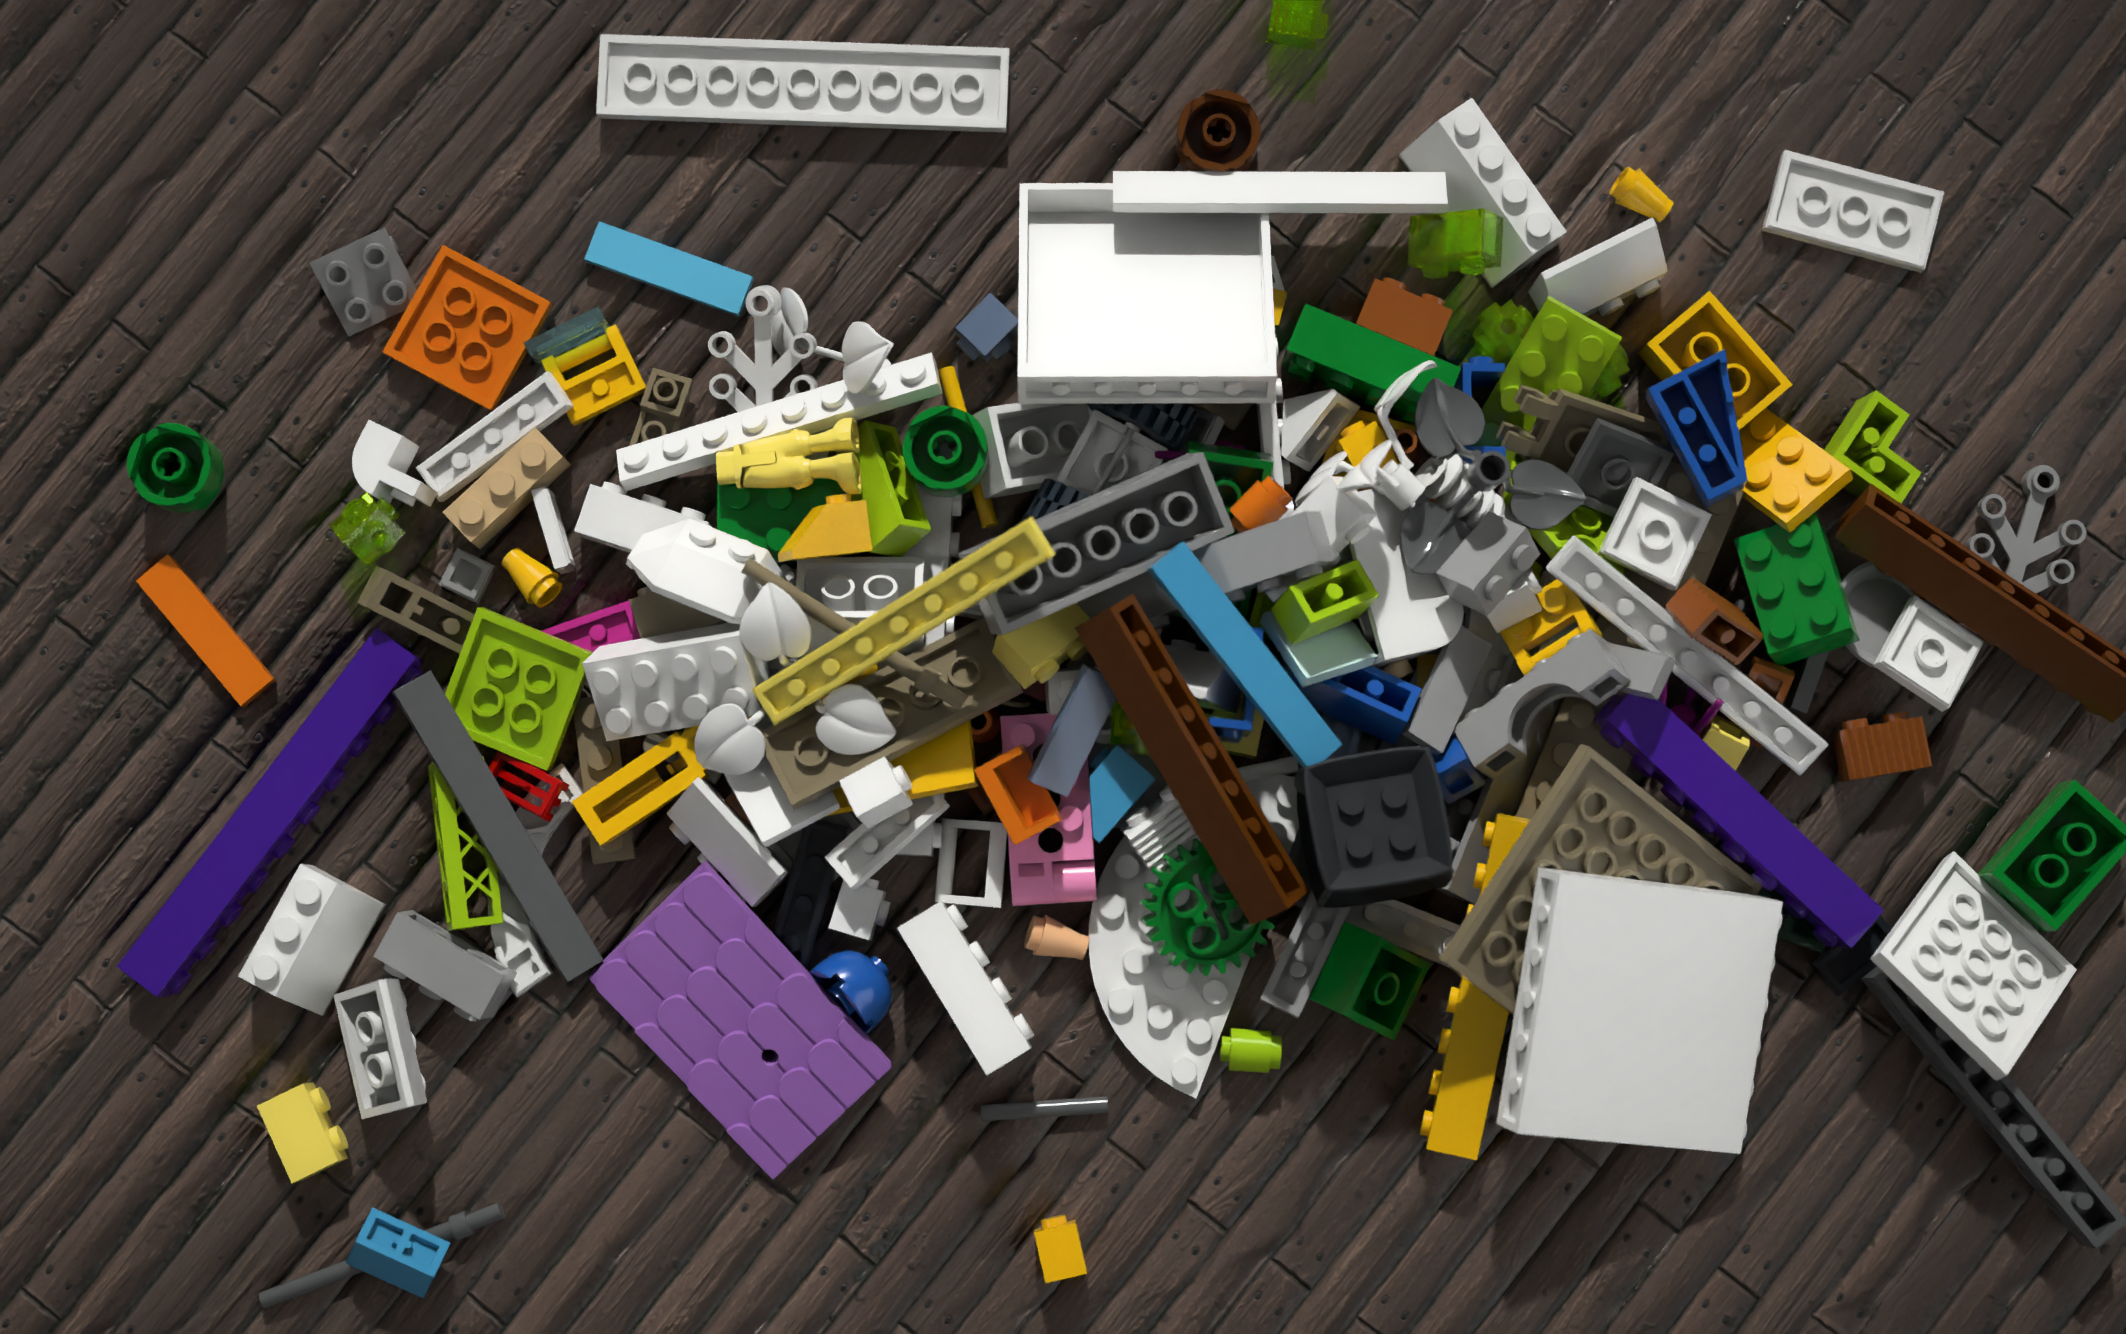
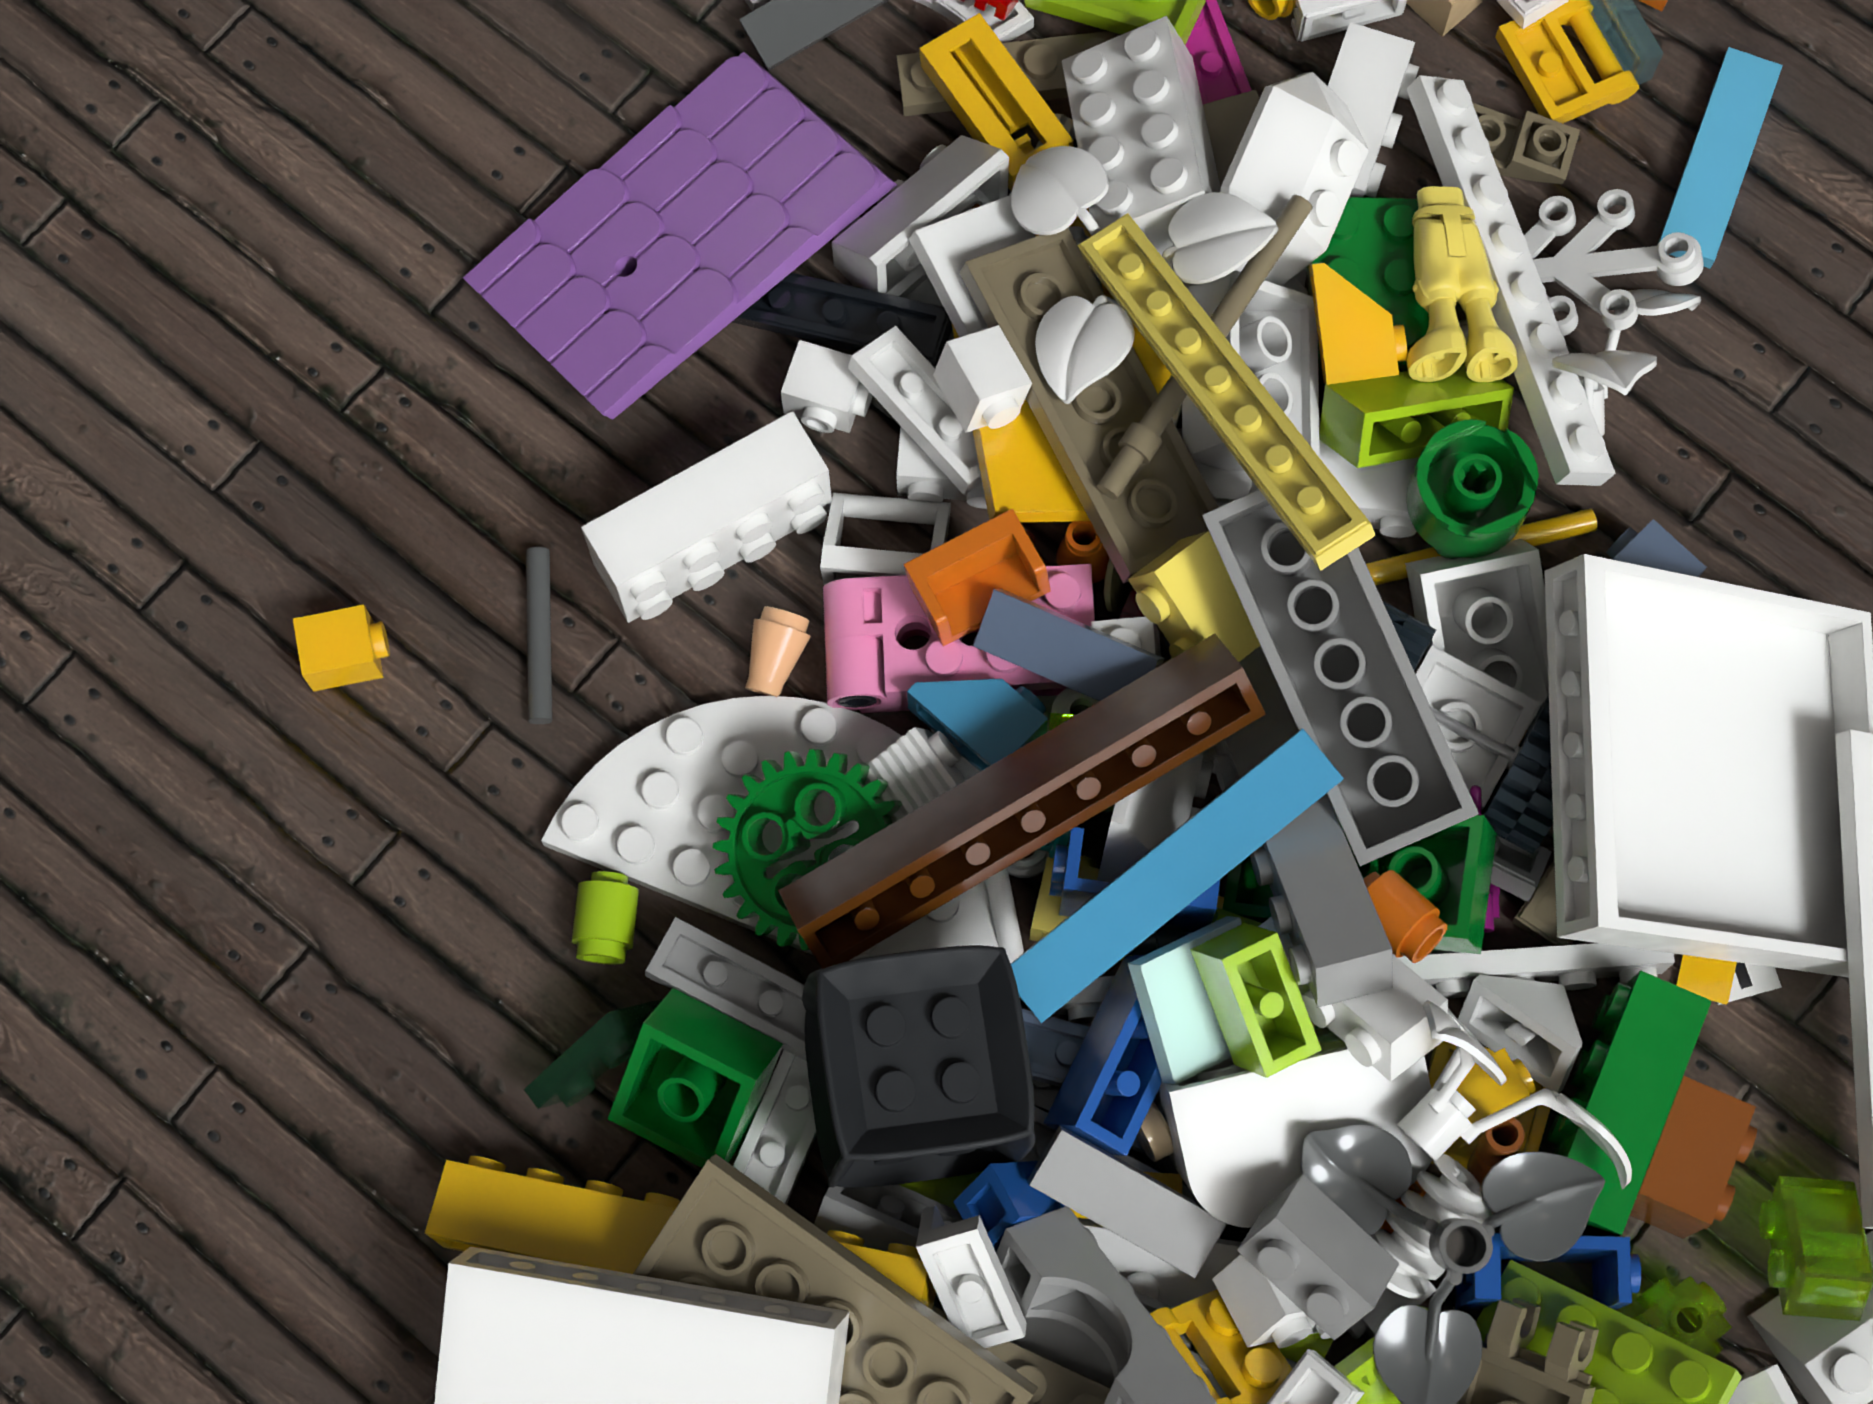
camera: 90 degrees right, 10 degrees down
blue cylinder [809,950,892,1035] -> none
none -> clear green wing [523,999,662,1109]
none -> white panel [916,1205,1027,1348]

